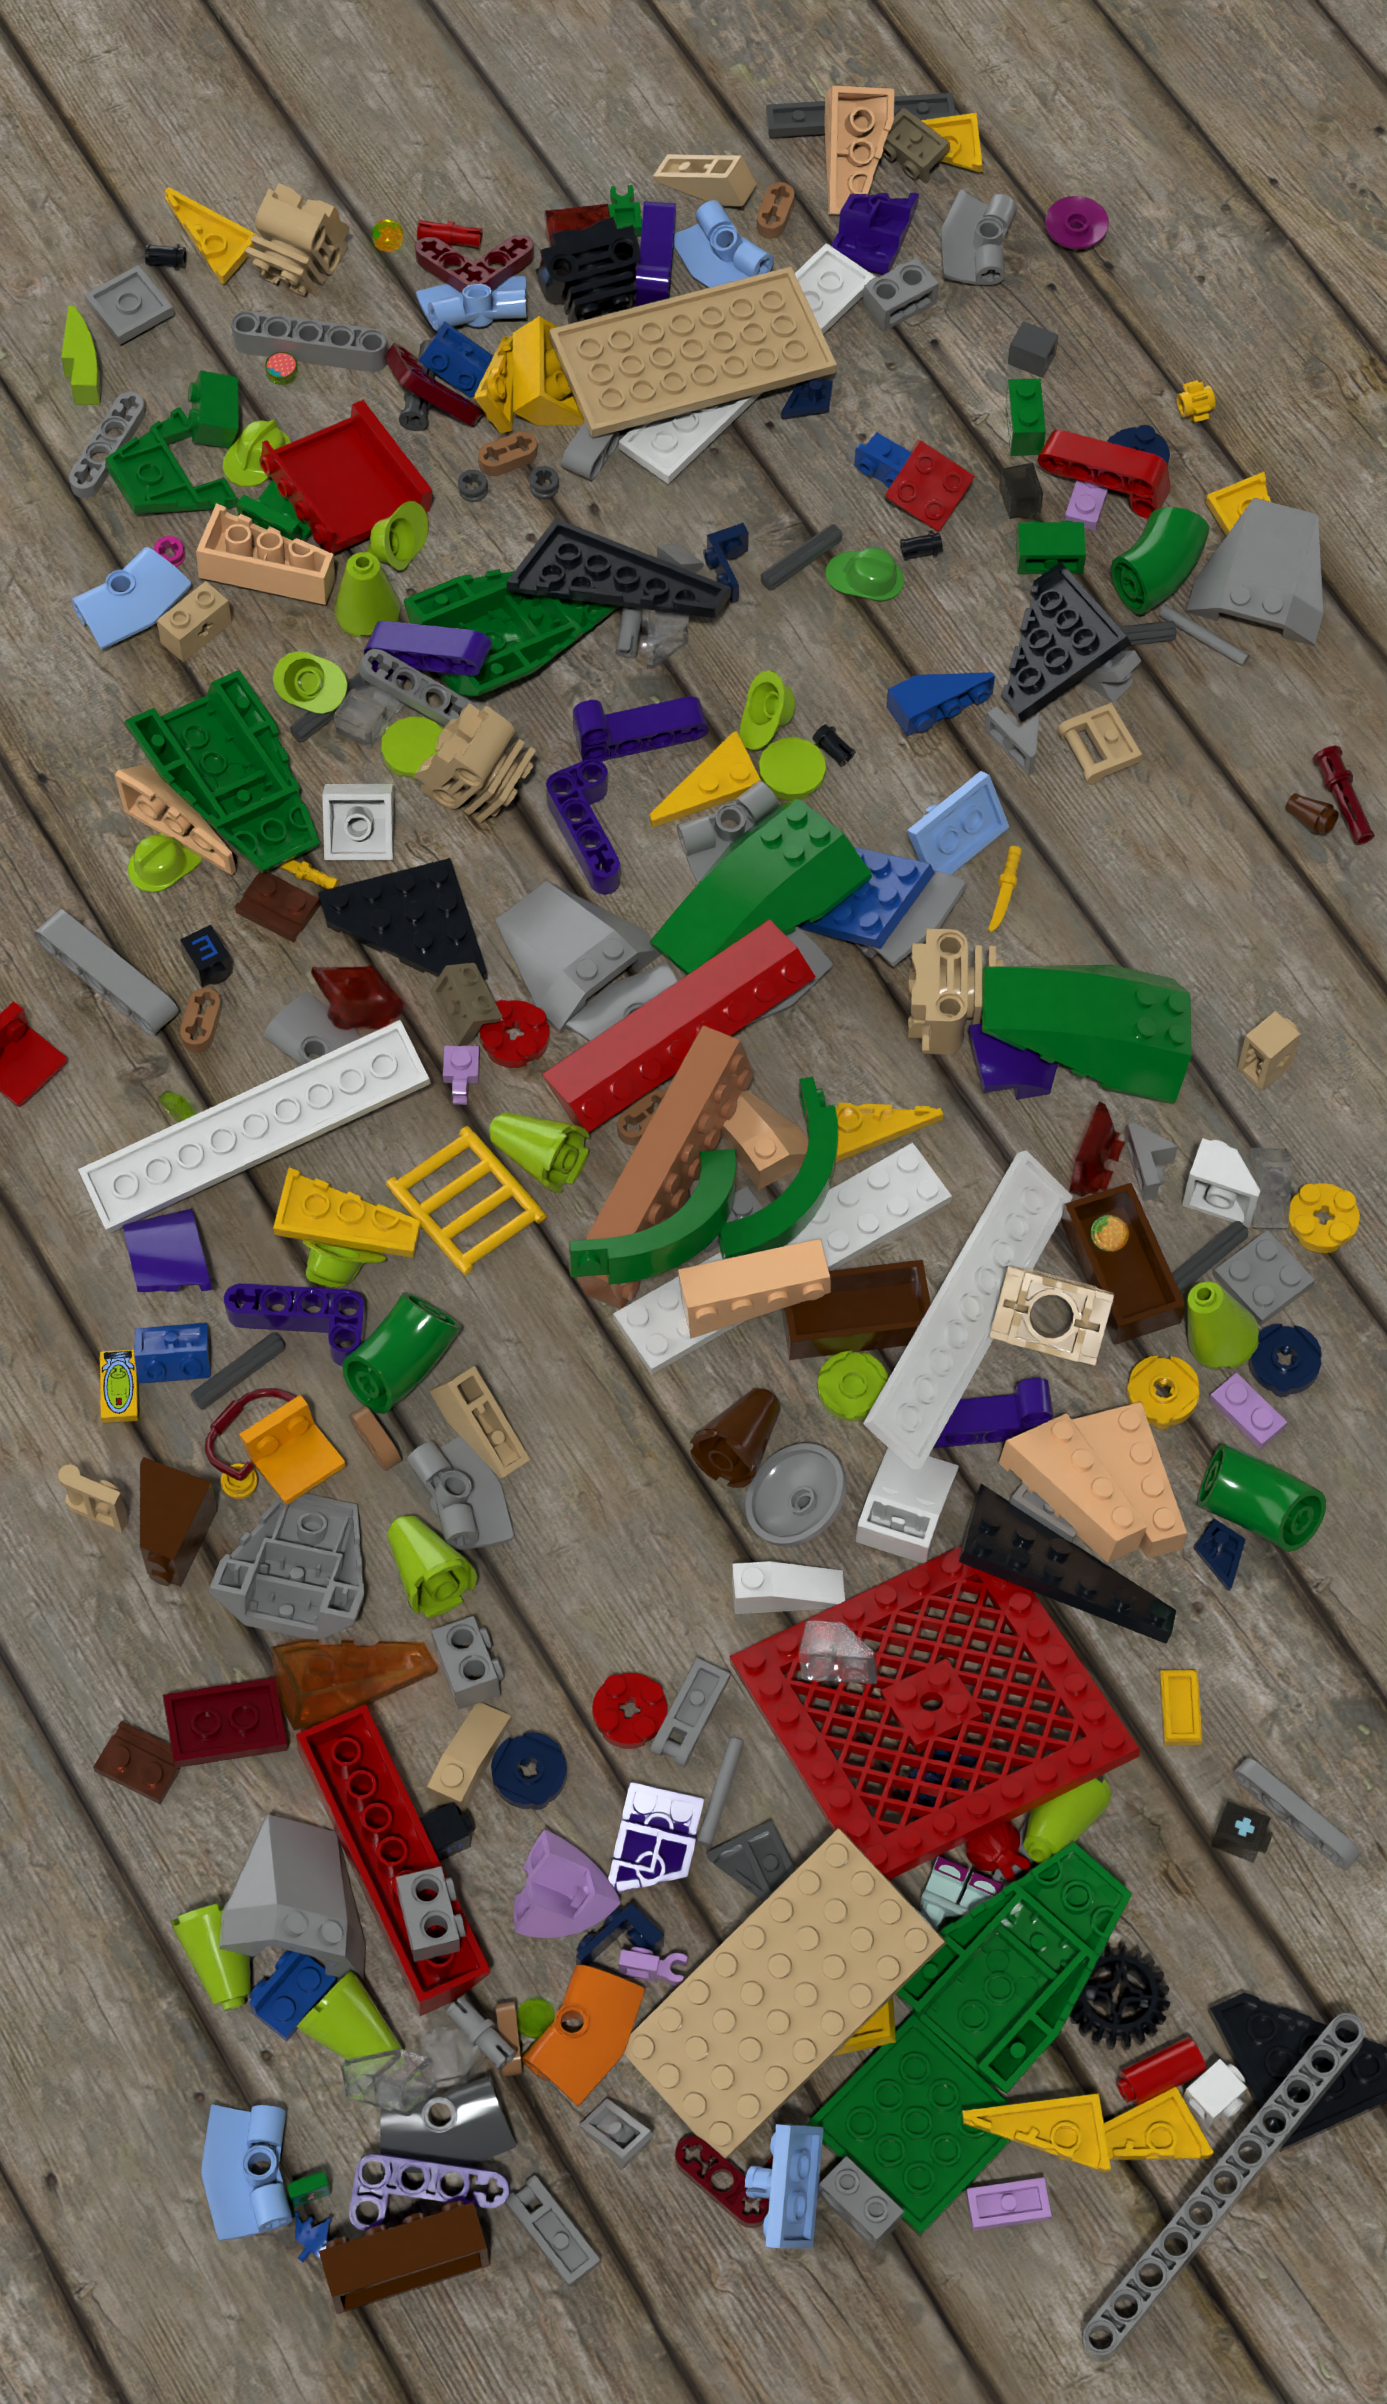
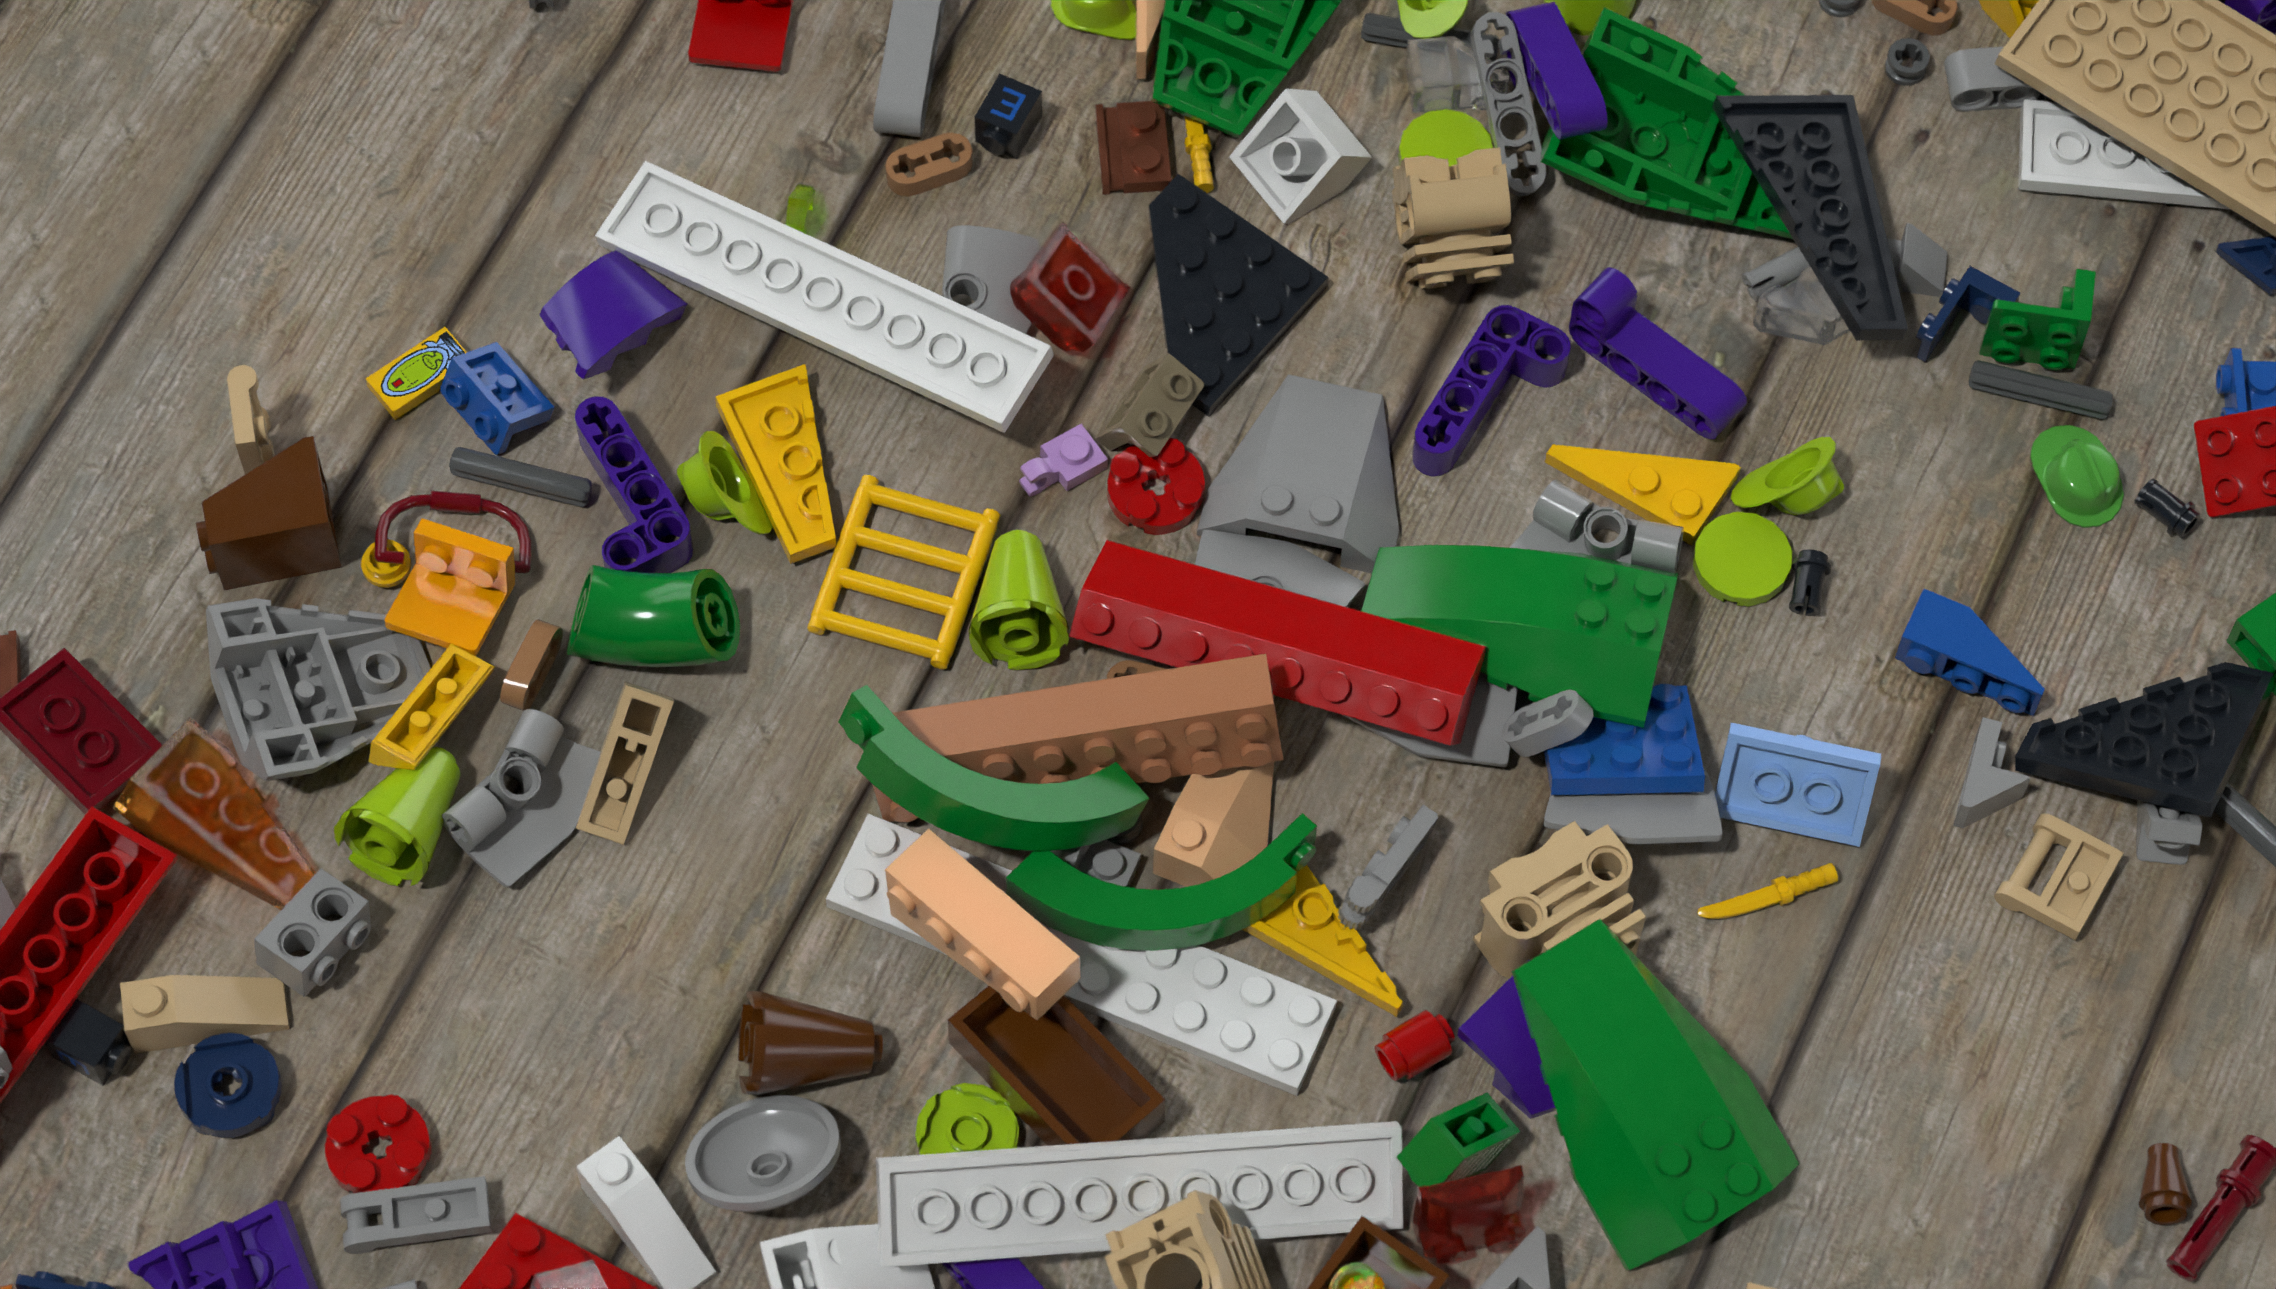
camera: 55 degrees right, 0 degrees up
lavender brick [513,1829,620,1938] -> none
none -> yellow slope [369,643,494,770]
none -> light grey hinge [1338,805,1438,930]
none -> red brick [1375,1010,1455,1081]
none -> green brick [1396,1092,1521,1197]
none -> light grey beam [1502,690,1593,757]
none -> green bracket [1979,269,2096,370]

